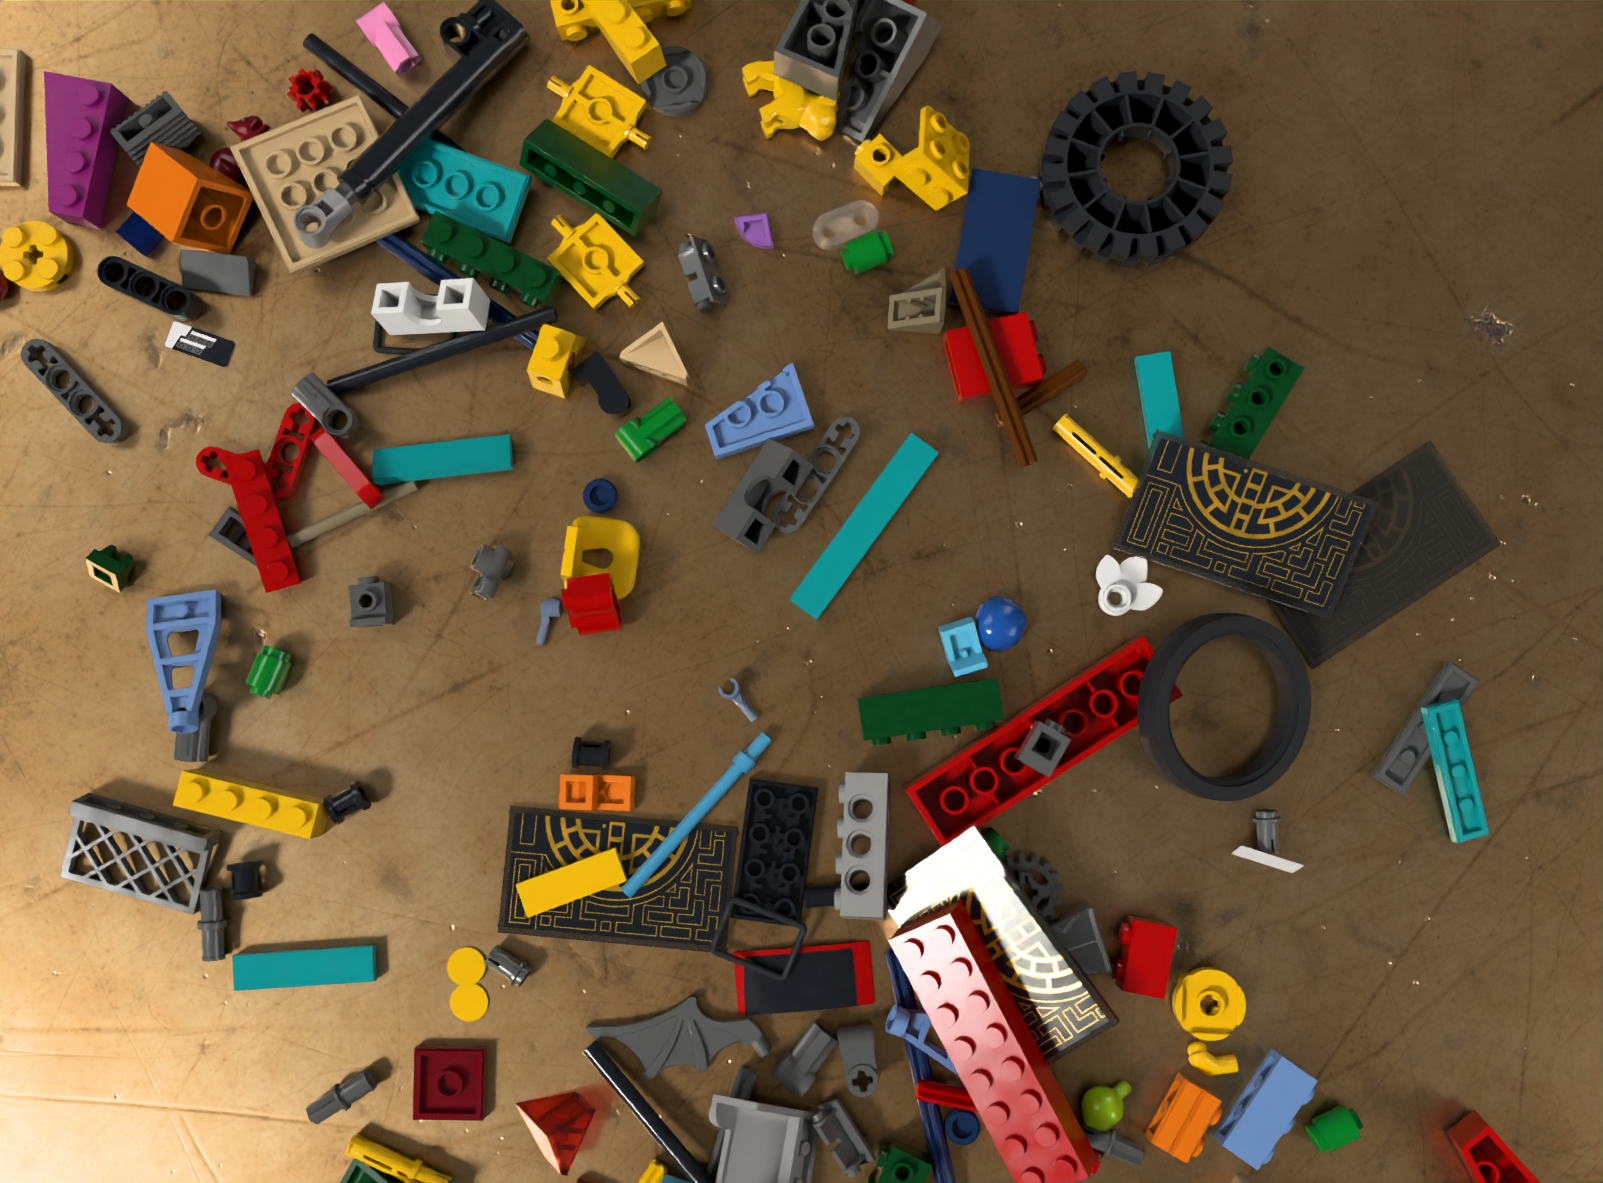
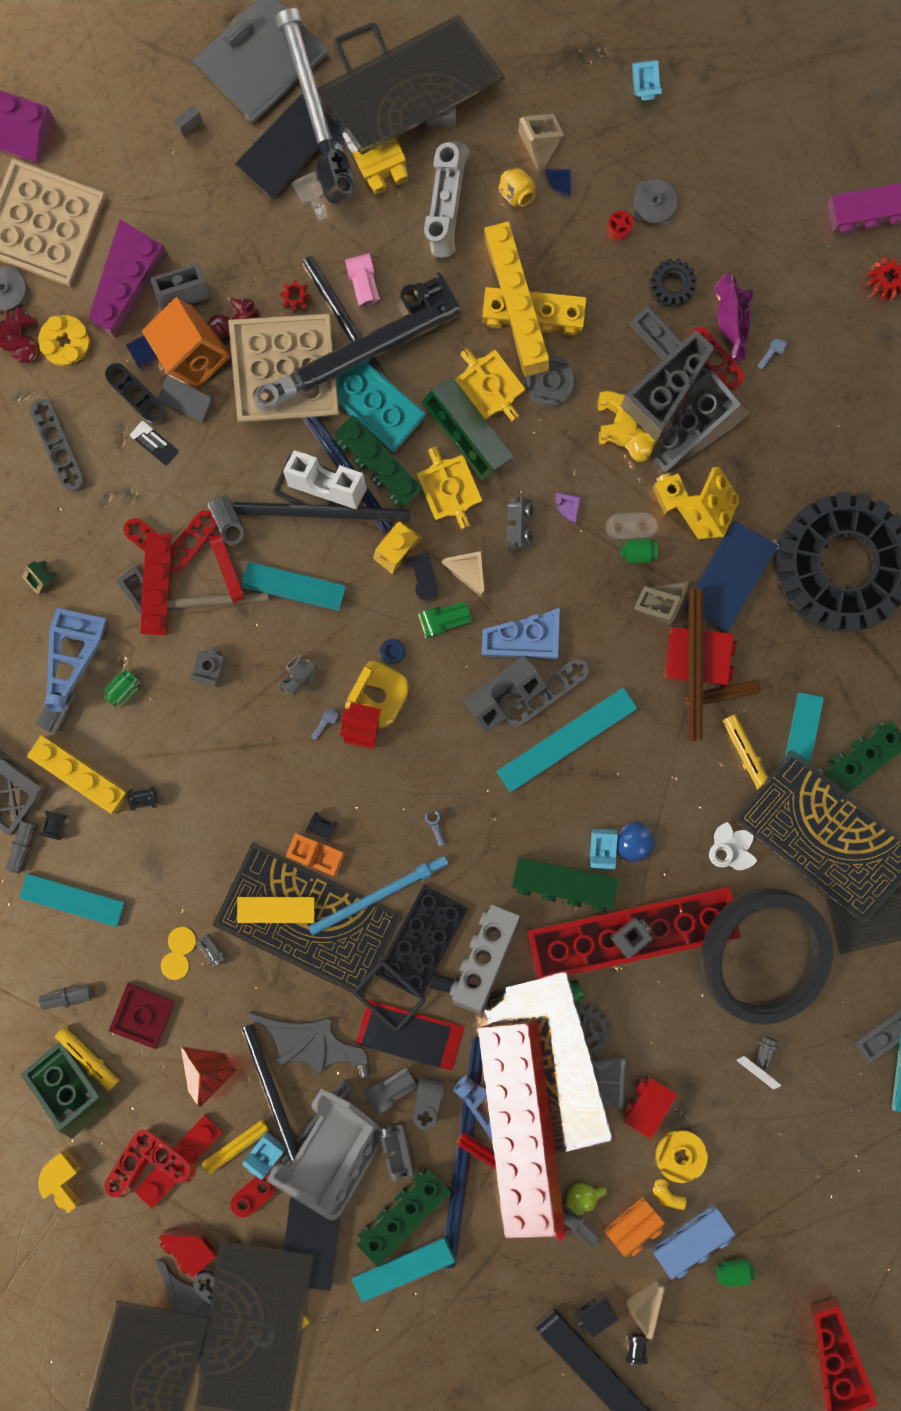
camera: 20 degrees right, 0 degrees up
dark blue tile [944,1108,980,1145] -> none

